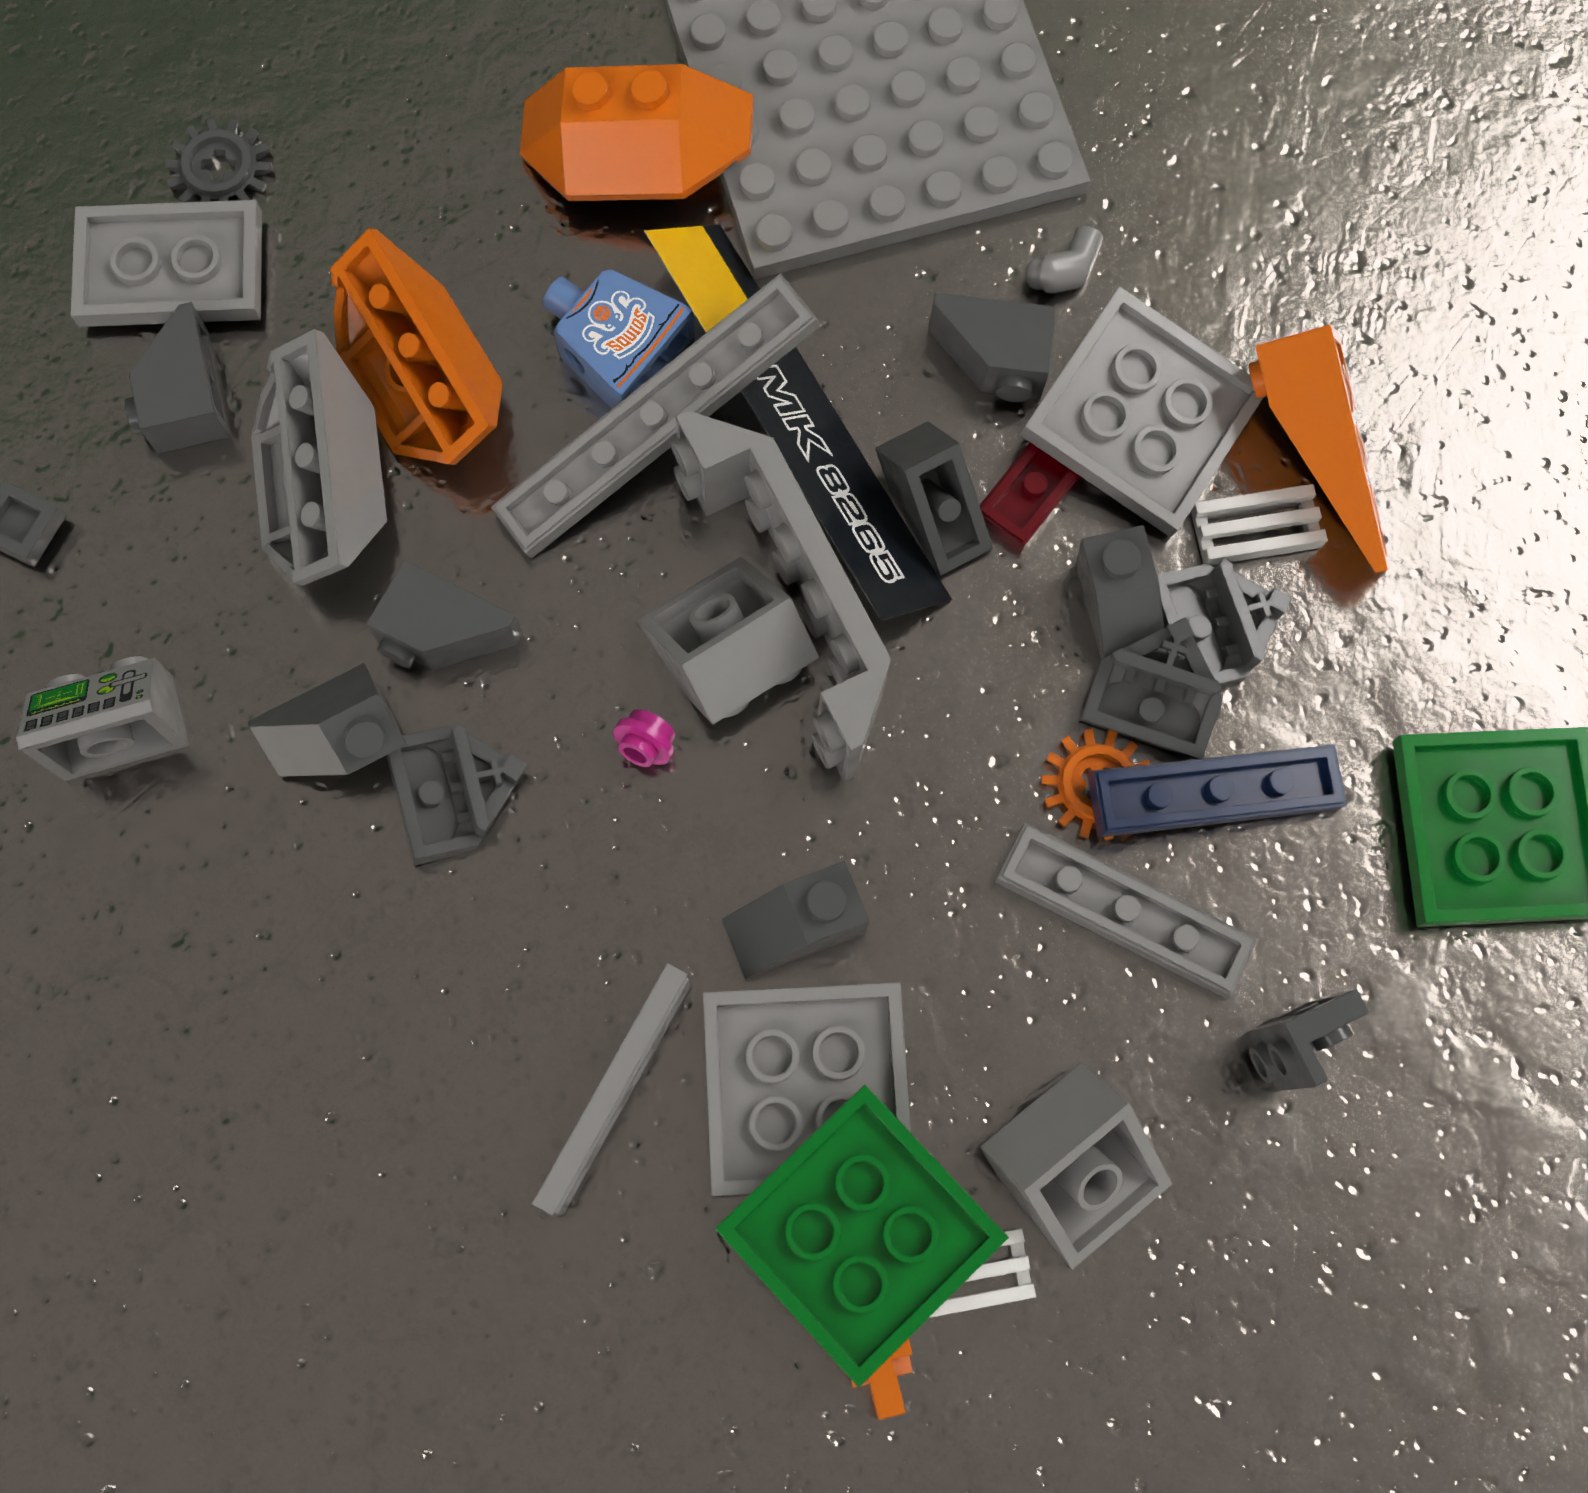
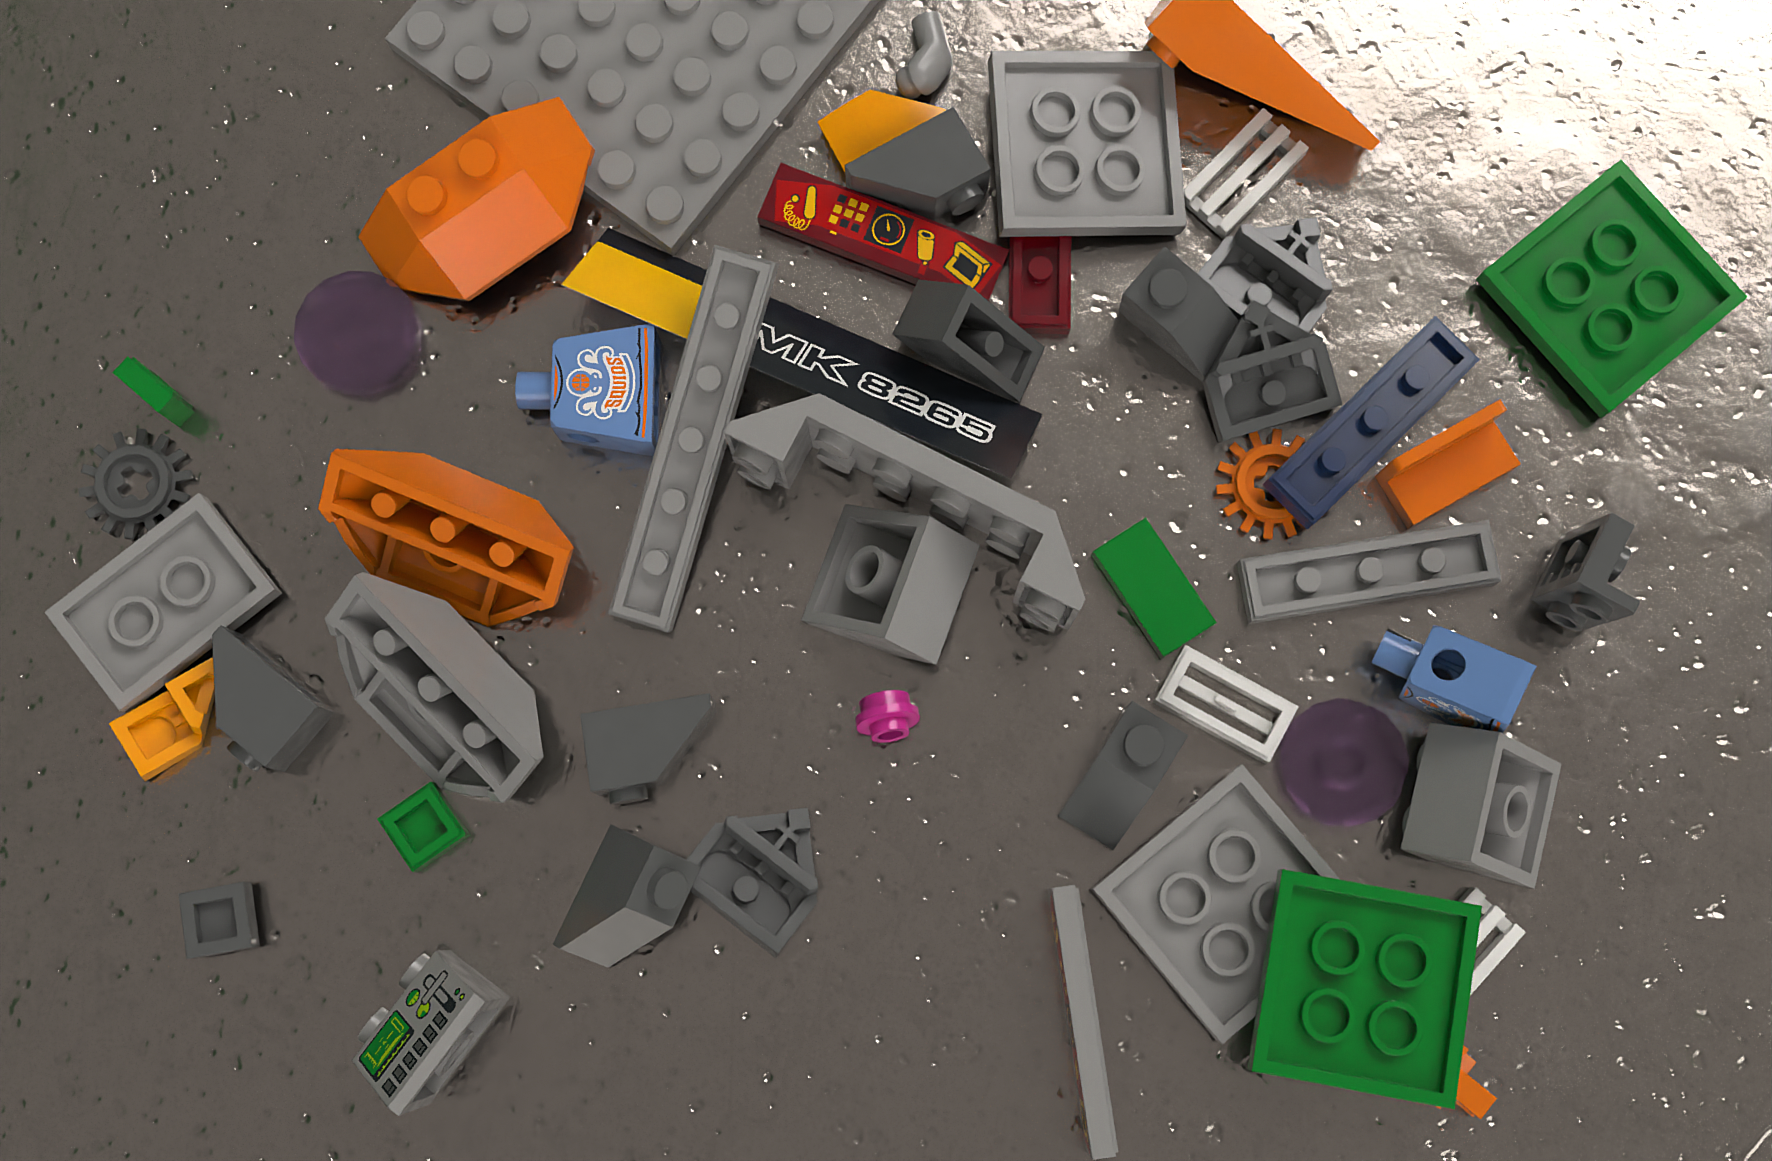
camera: 30 degrees left, 5 degrees up
none -> light orange slope [109,657,215,782]
none -> green tile [112,356,195,427]
none -> clear purple tile [294,271,422,395]
none -> green tile [377,782,471,873]
none -> tile [757,163,1009,302]
none -> light orange slope [817,90,946,172]
none -> green tile [1091,517,1217,659]
none -> white tile [1153,645,1299,764]
none -> clear purple tile [1276,698,1409,828]
none -> medium blue torso [1371,625,1537,733]
none -> orange panel [1375,399,1521,530]

